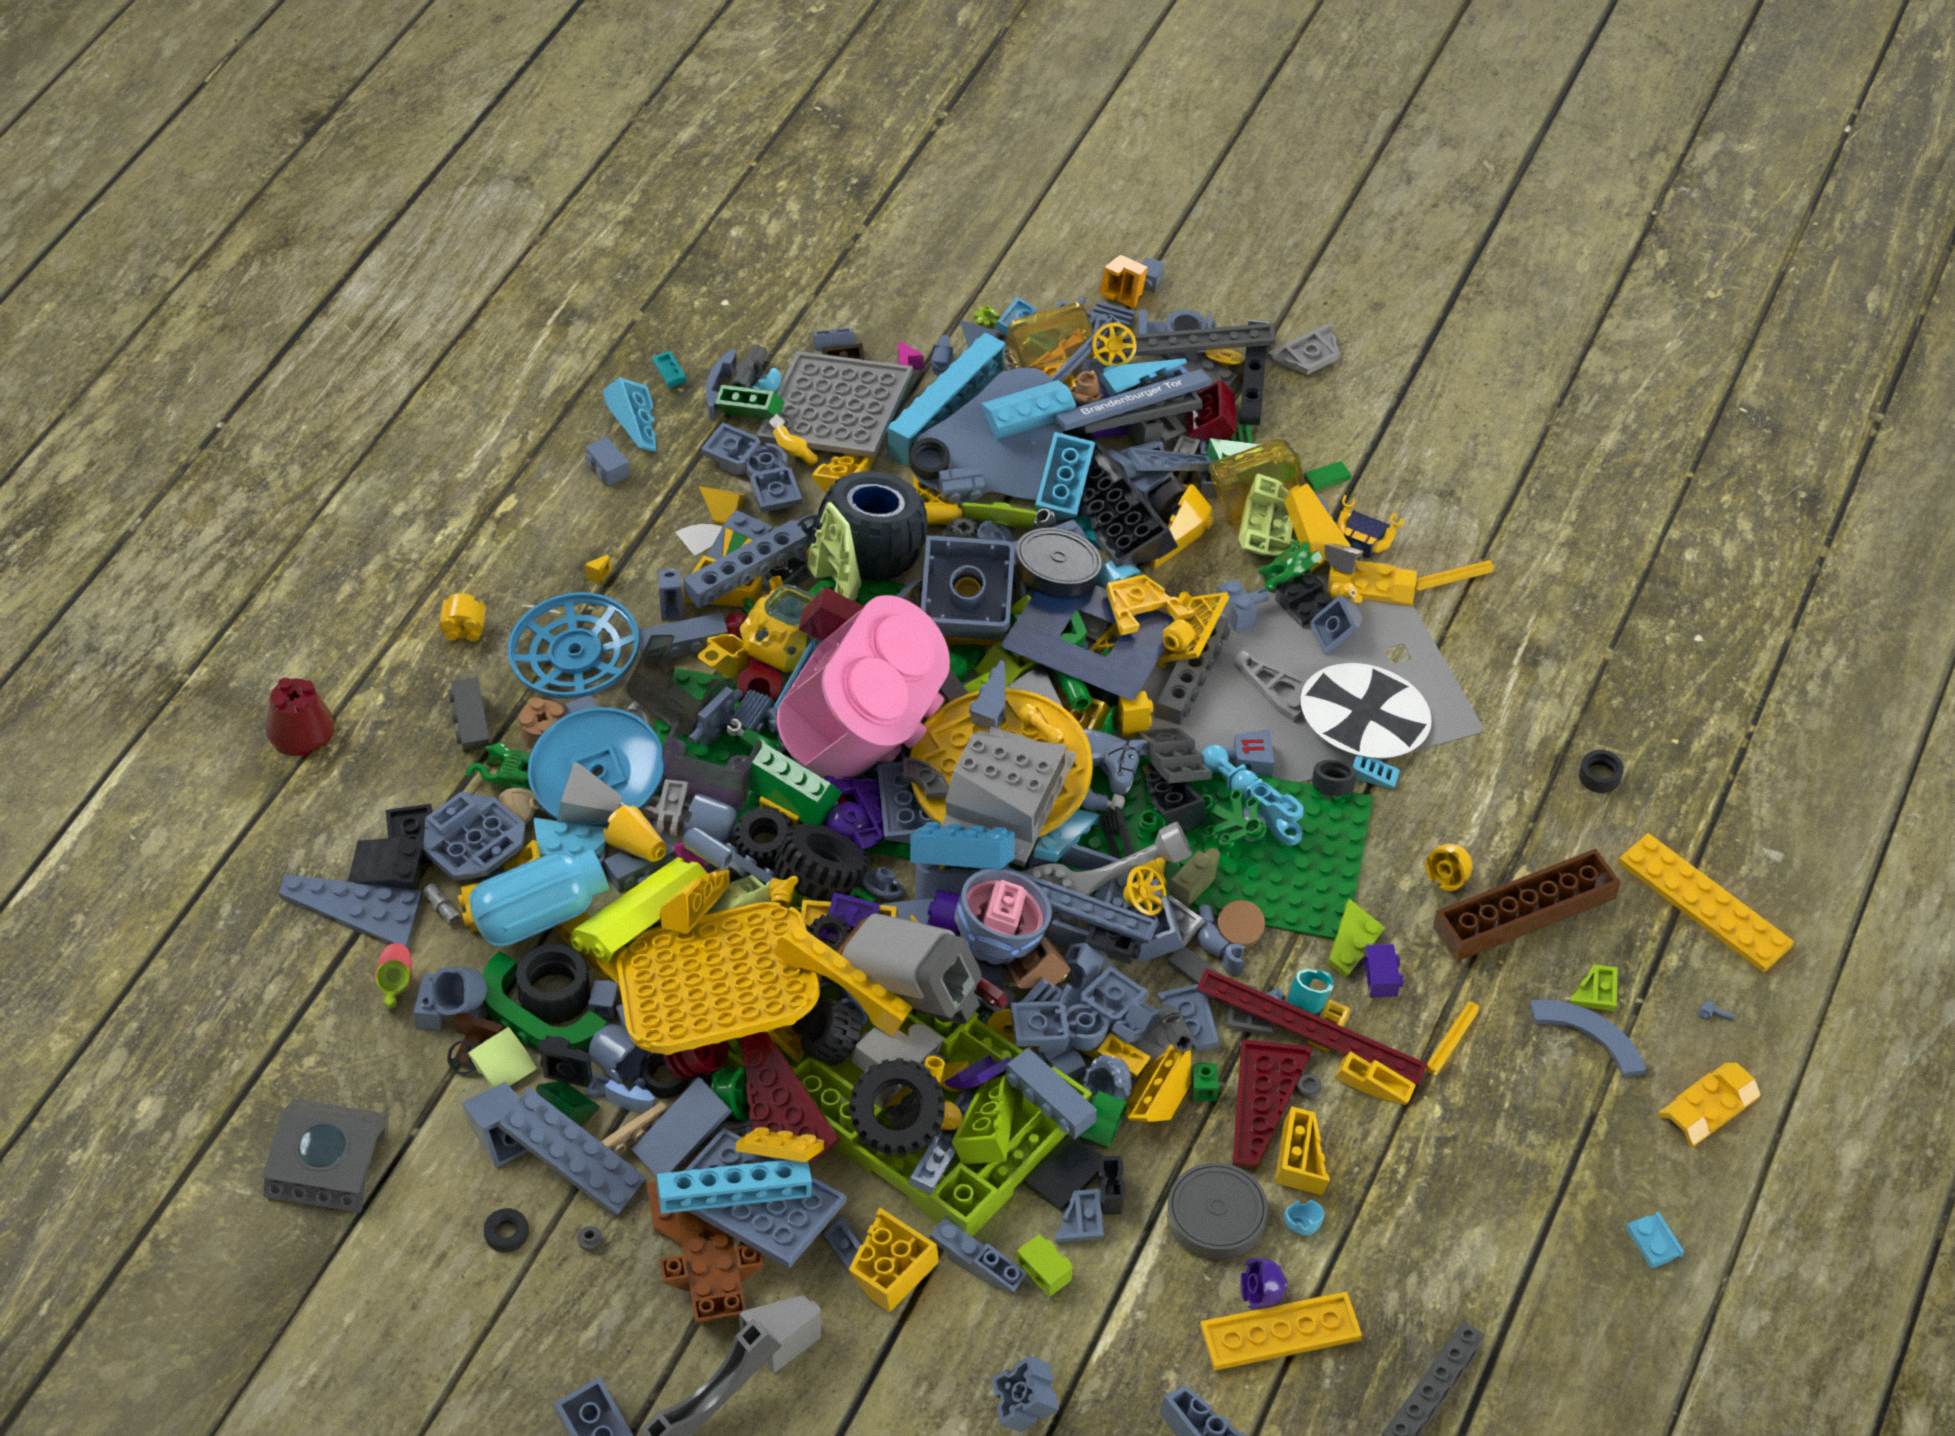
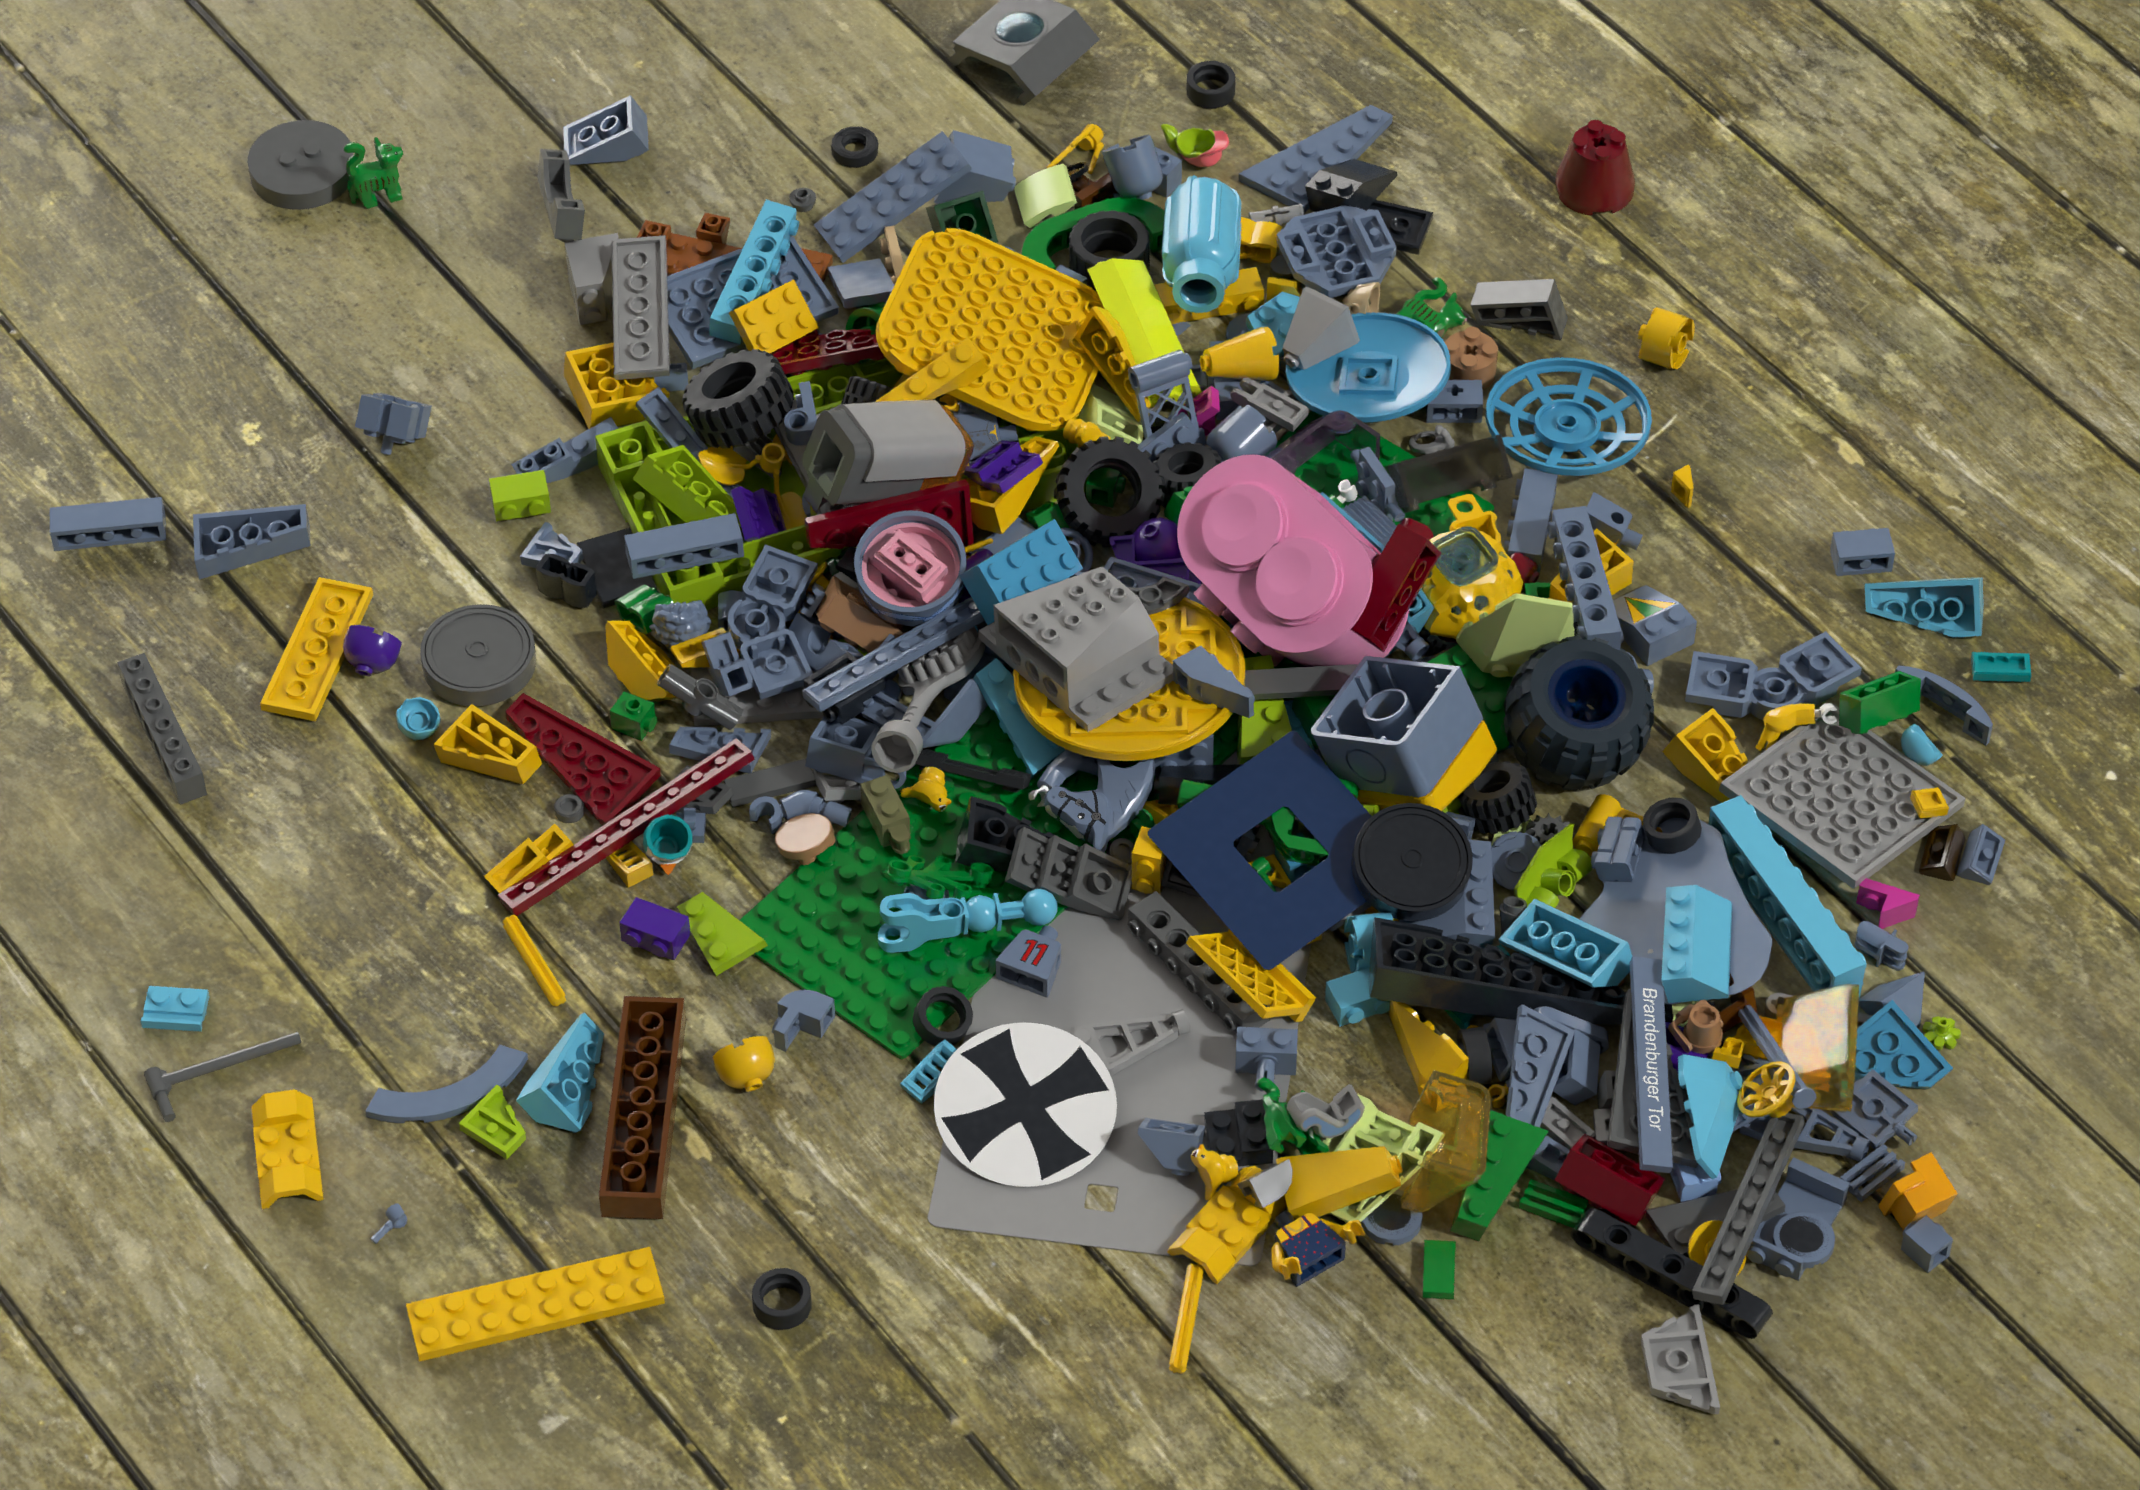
camera: 120 degrees right, 0 degrees up
black plate [538,1035,593,1088] -> none
white sticker [675,524,722,556] -> none
yellow slope [699,486,747,525] -> none
dark grey piece [731,344,768,388] -> none
black tyre [808,913,852,956] -> none
yellow piece [1018,704,1066,744] -> none
yellow wing [1106,574,1195,636] -> none
yellow wheel [1123,865,1166,916] -> none
yellow head [1162,619,1195,652] -> none
none -> dark grey bar [144,1032,301,1122]
none -> medium azure wedge [516,1012,604,1132]
none -> light grey tile [611,235,670,380]
none -> sand blue brick [772,990,835,1052]
none -> sand blue plate [784,381,817,445]
none -> yellow plant [1047,123,1104,174]
none -> black tyre [1187,61,1236,109]
none -> light grey animal [1287,1085,1365,1138]
none -> medium azure brick [1325,967,1390,1026]
none -> yellow tile [1910,787,1949,819]

